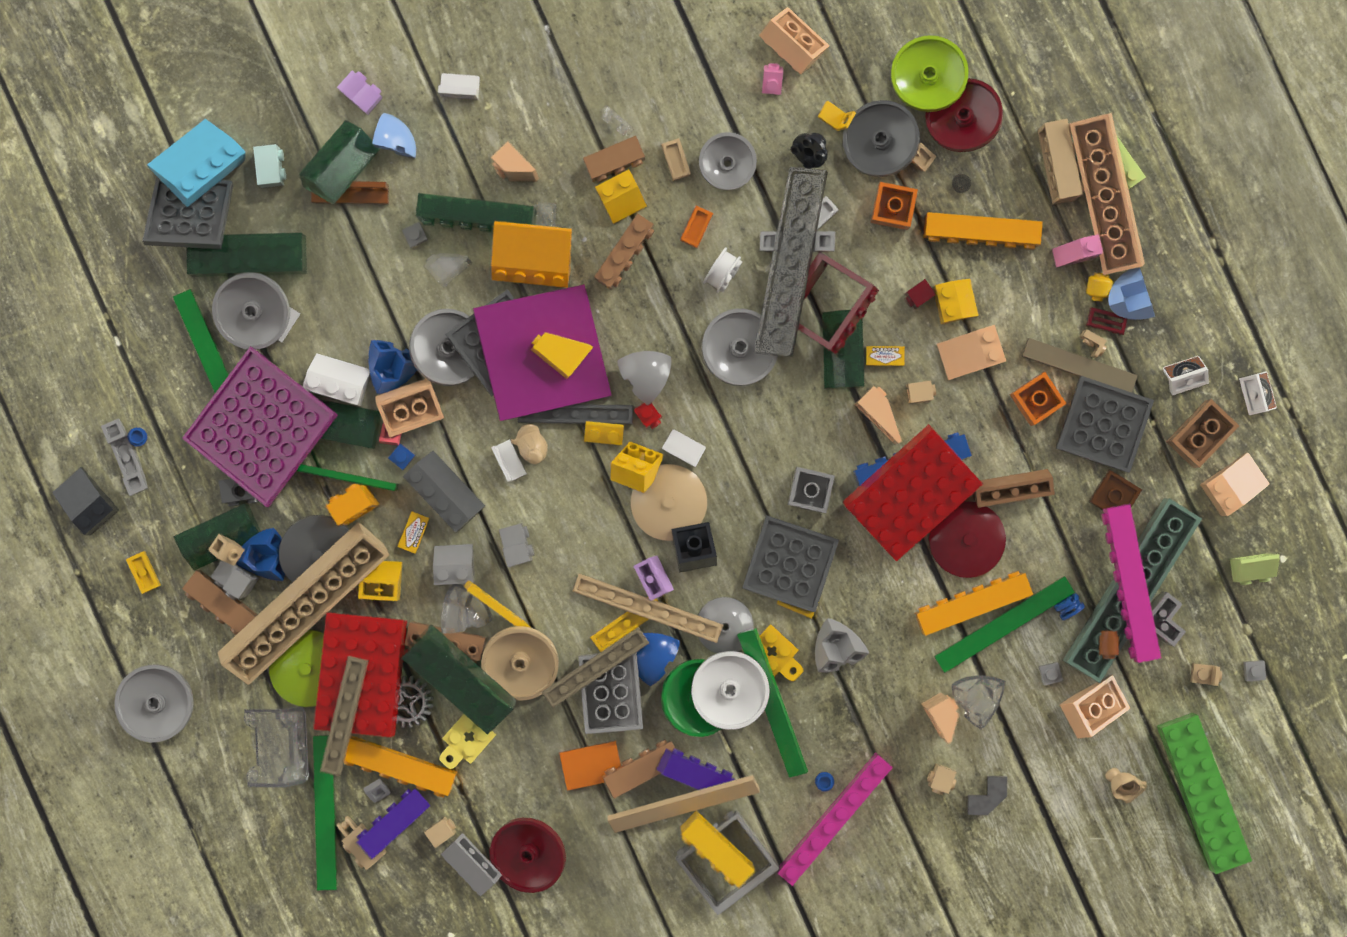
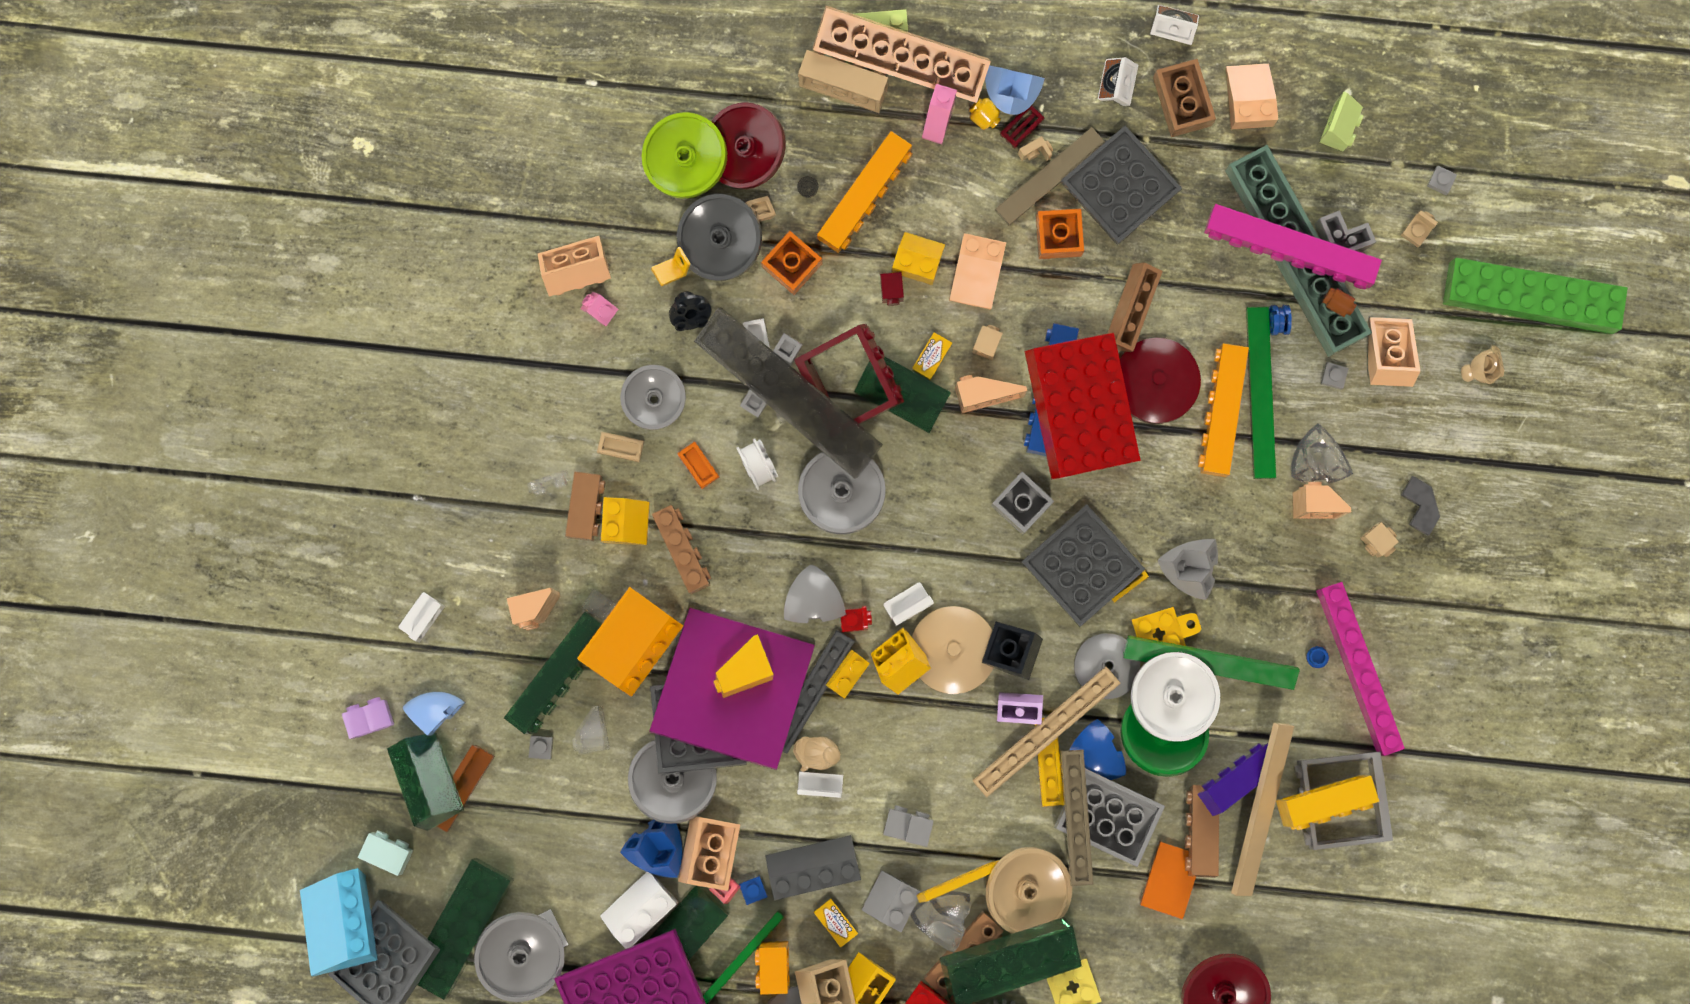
camera: 60 degrees left, 5 degrees down
reddish brown tile [1089,469,1142,511] -> none

